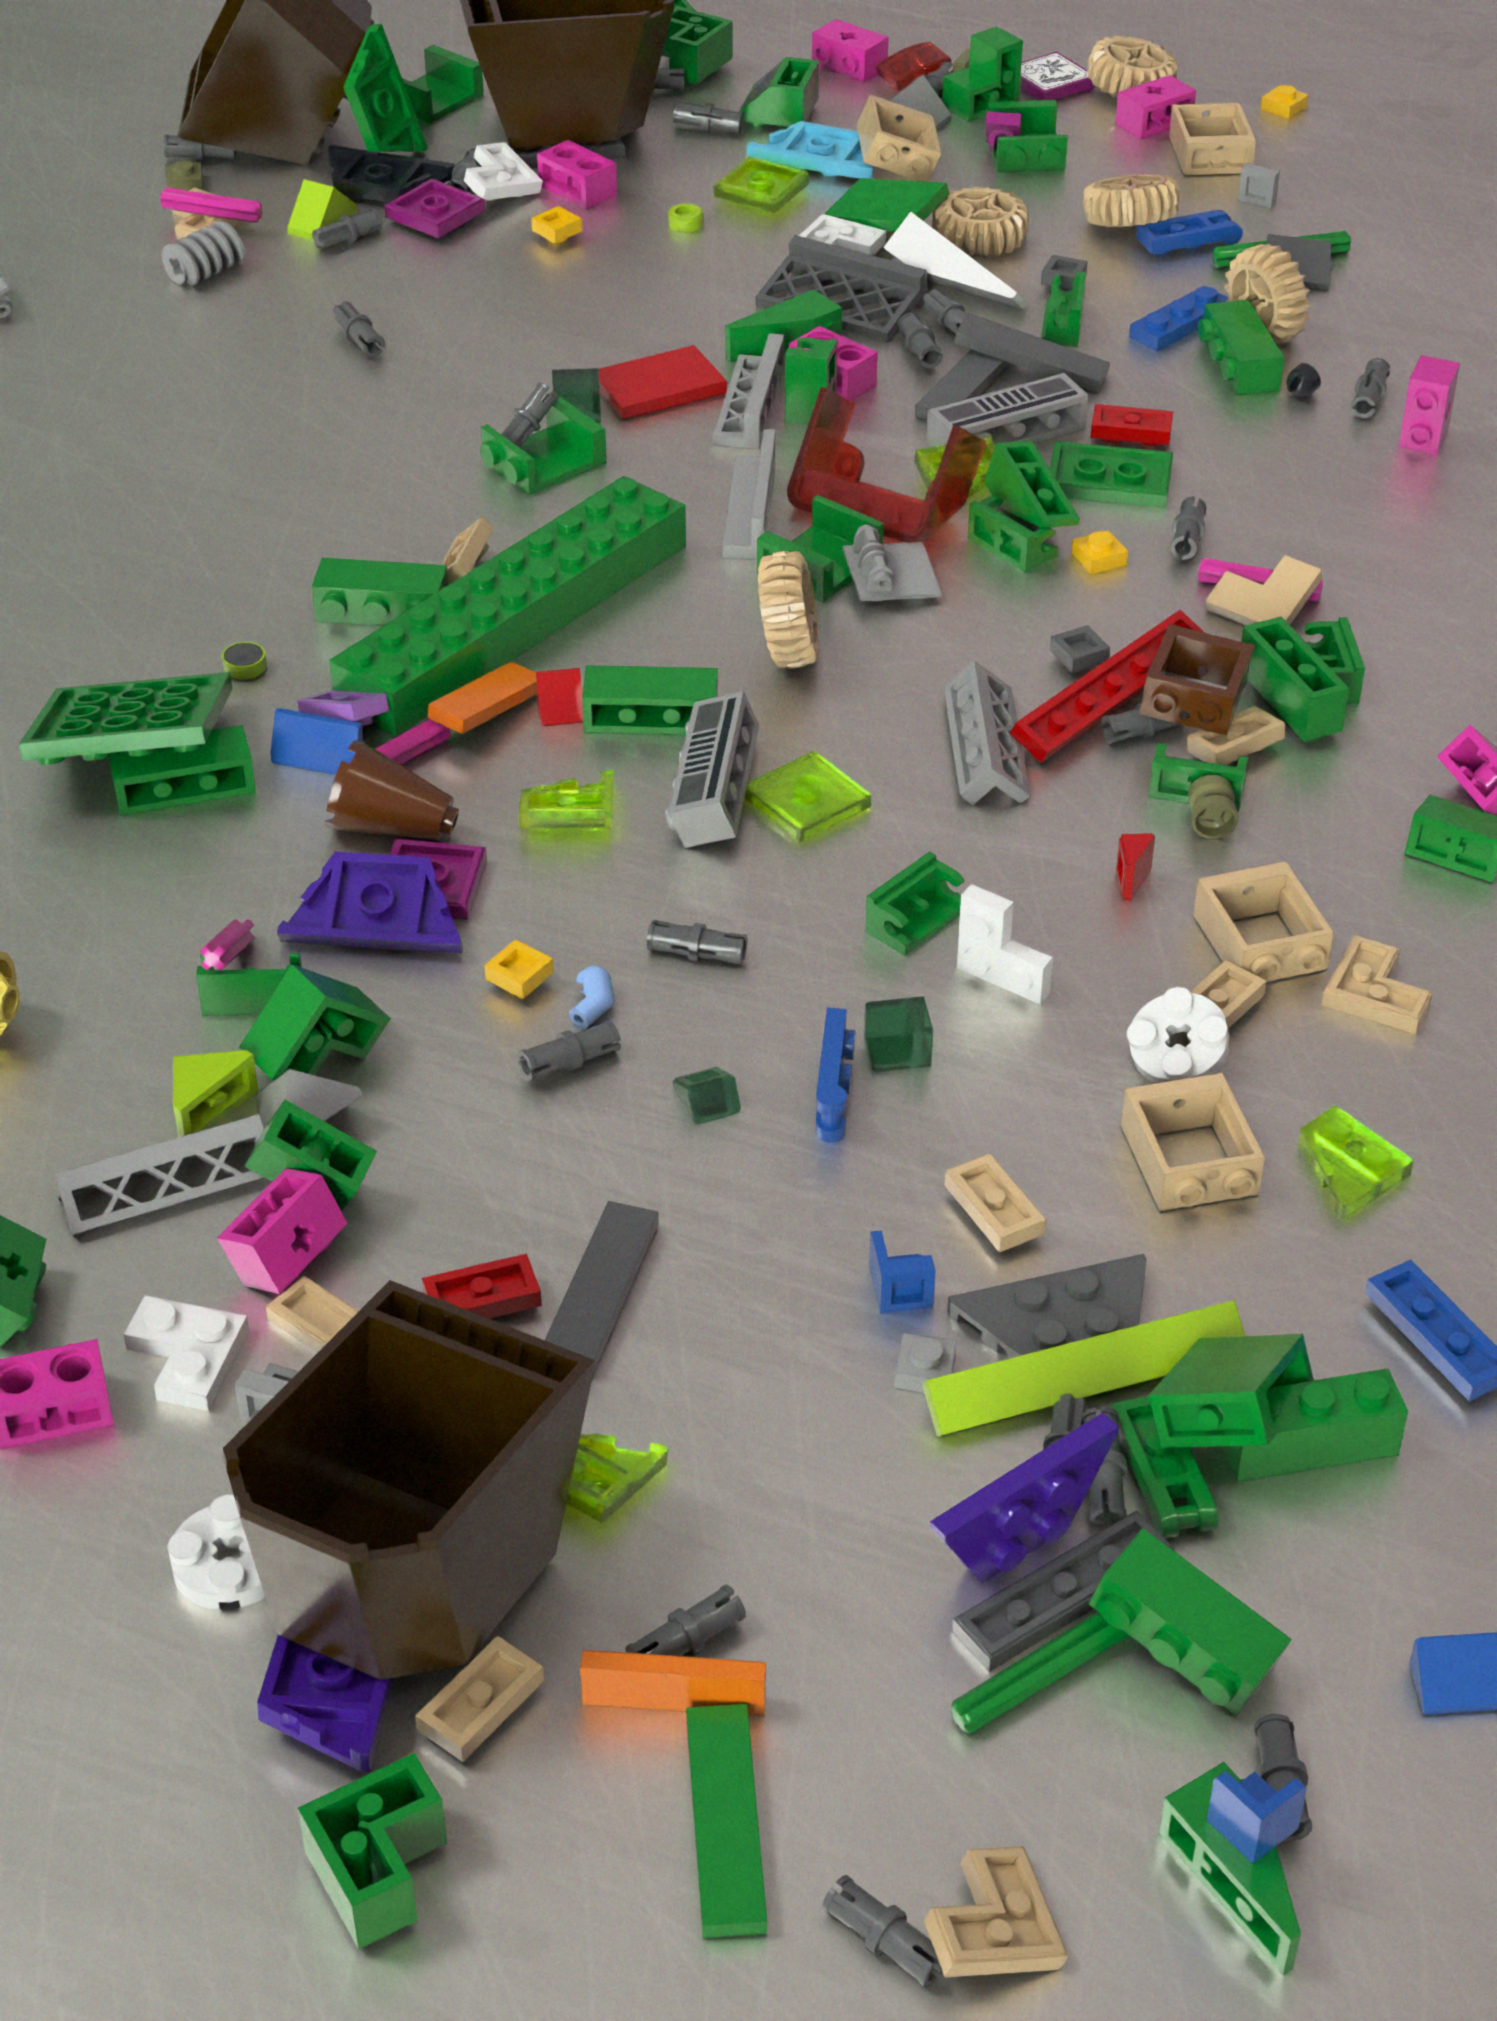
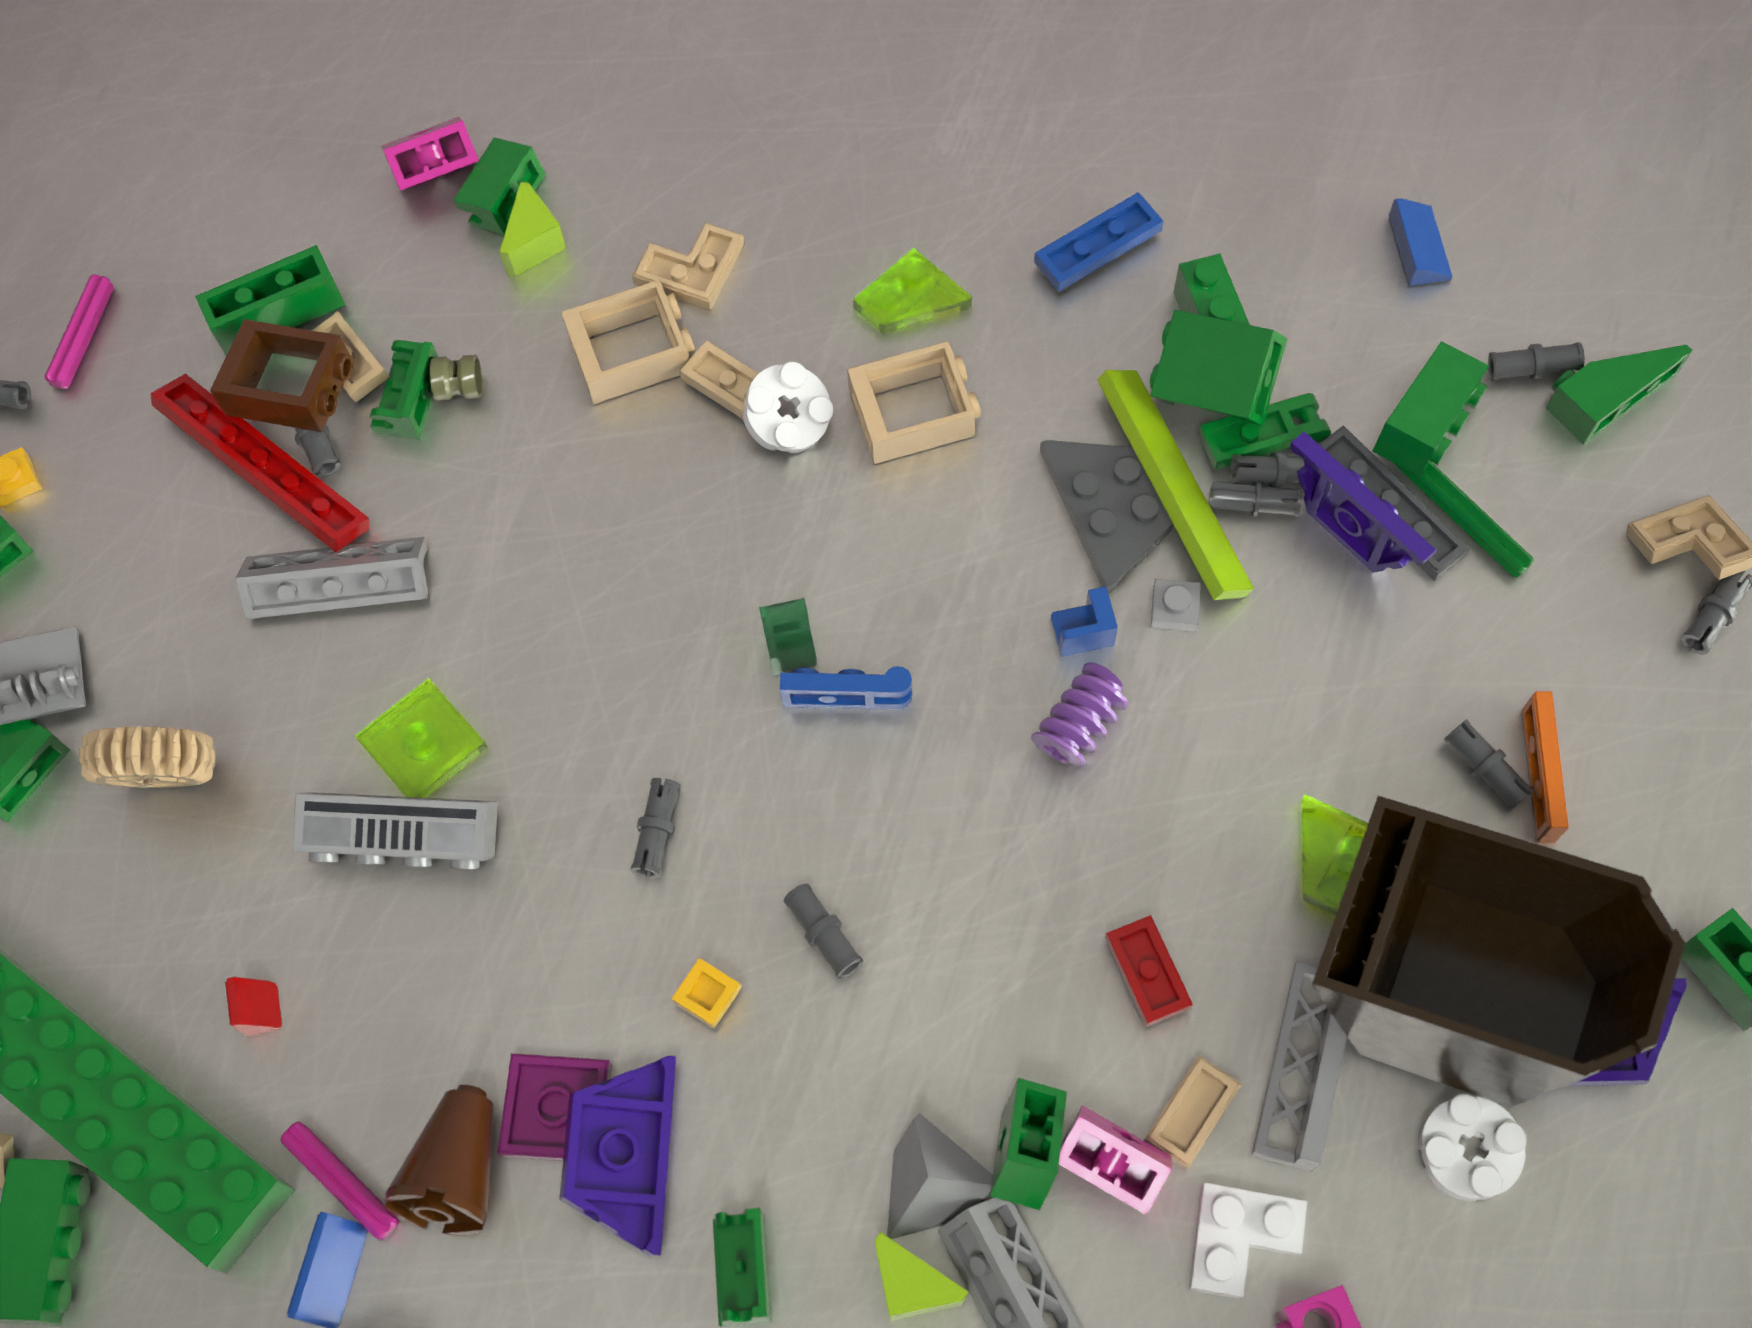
camera: 90 degrees left, 25 degrees up
dark pink axle [200,919,255,971] -> none
green brick [239,964,391,1081] -> none
medium lavender plate [297,690,389,726] -> none
orange tile [428,662,537,734] -> none
clear neon green wing [519,770,615,832] -> none
dark grey tile [545,1201,659,1374] -> none
light blue arm [569,965,615,1030] -> none
green brick [582,665,718,735] -> none
clear green slope [672,1067,741,1124] -> none
green tile [686,1704,767,1938] -> none
green hinge [865,851,965,956] -> none
tan plate [944,1153,1046,1253] -> none
white plate [957,884,1053,1004] -> none
dark grey plate [1050,625,1110,673] -> none
red slope [1116,833,1155,900] -> none
tan tile [1205,555,1323,626] -> none
blue panel [1207,1771,1307,1864] -> none
green hinge [1303,617,1365,704] -> none
none -> lime slope [499,182,566,277]
none -> medium lavender piece [1031,662,1128,767]

